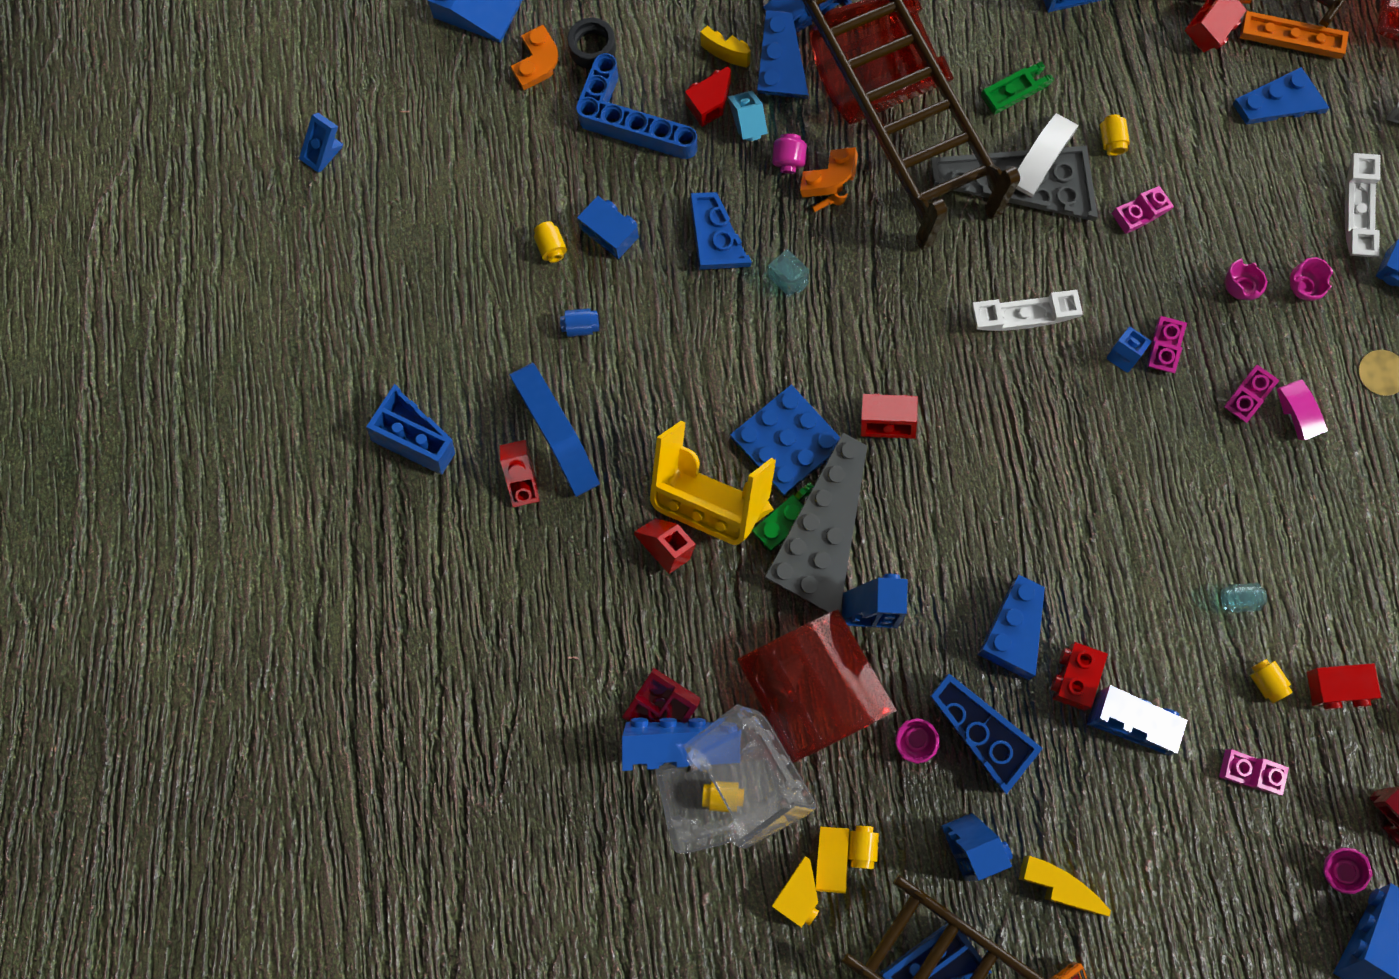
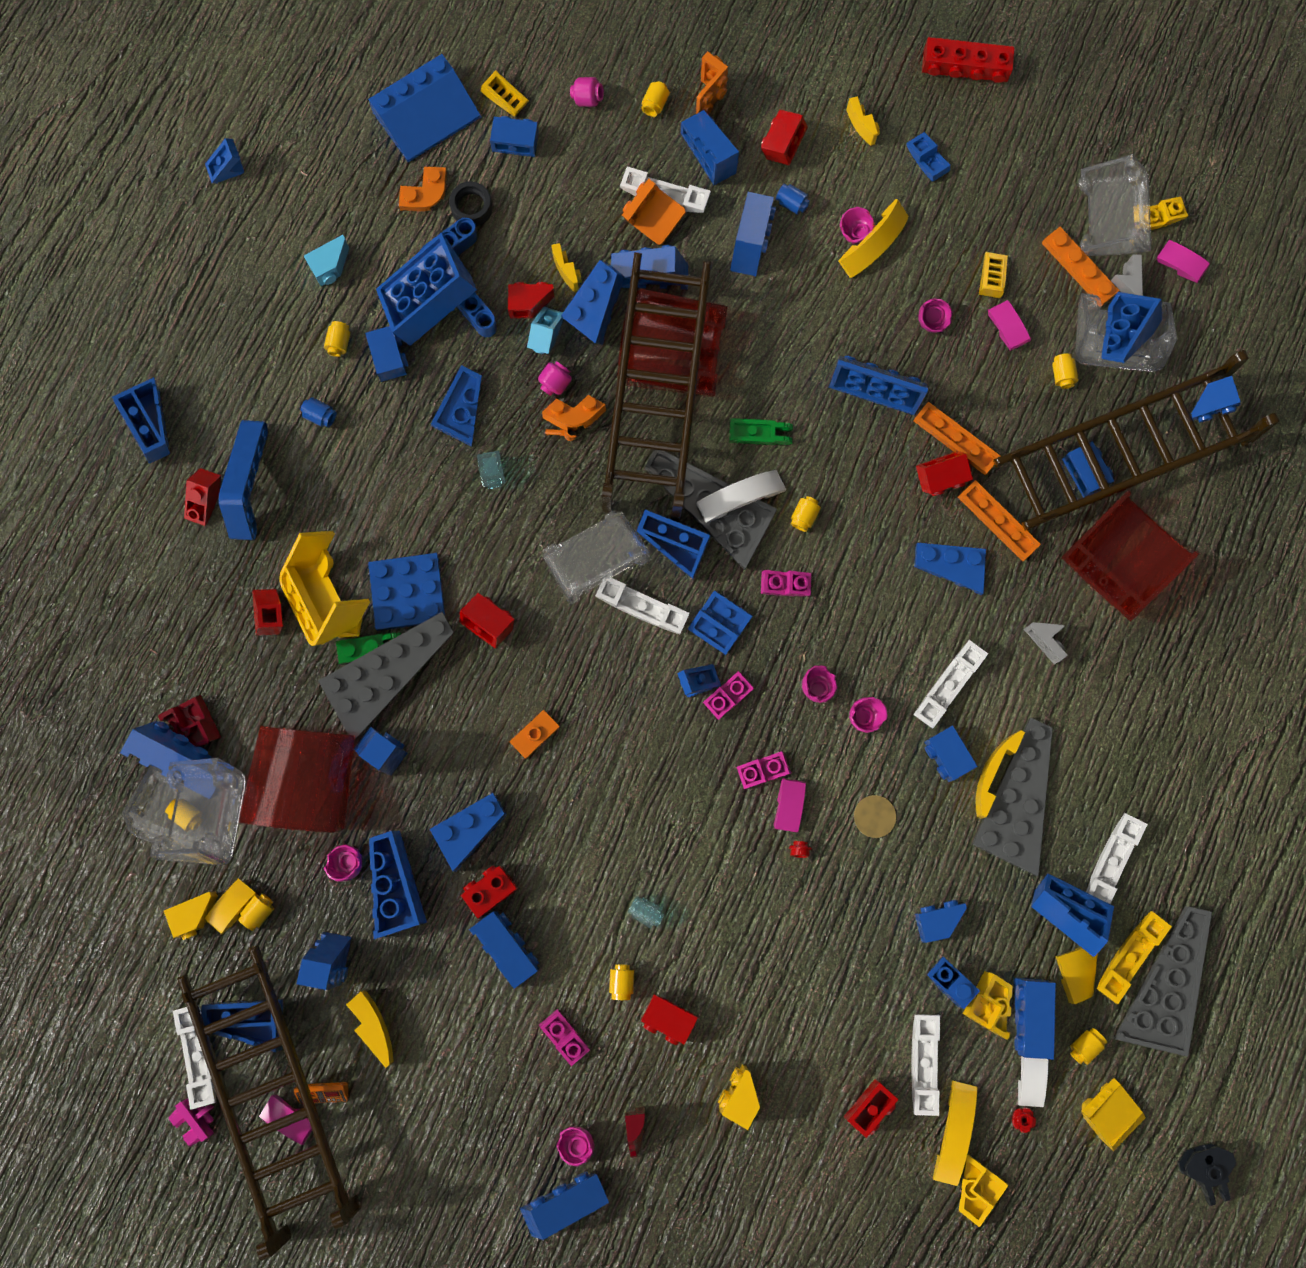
camera: 25 degrees right, 5 degrees up
none -> medium azure slope [304,235,349,286]
none -> blue slope [376,233,477,346]
none -> orange plate [509,710,560,759]
none -> clear windscreen [543,510,650,606]
none -> blue wedge [637,510,710,580]
none -> blue slope [688,590,753,655]
none -> red plate [789,841,812,858]

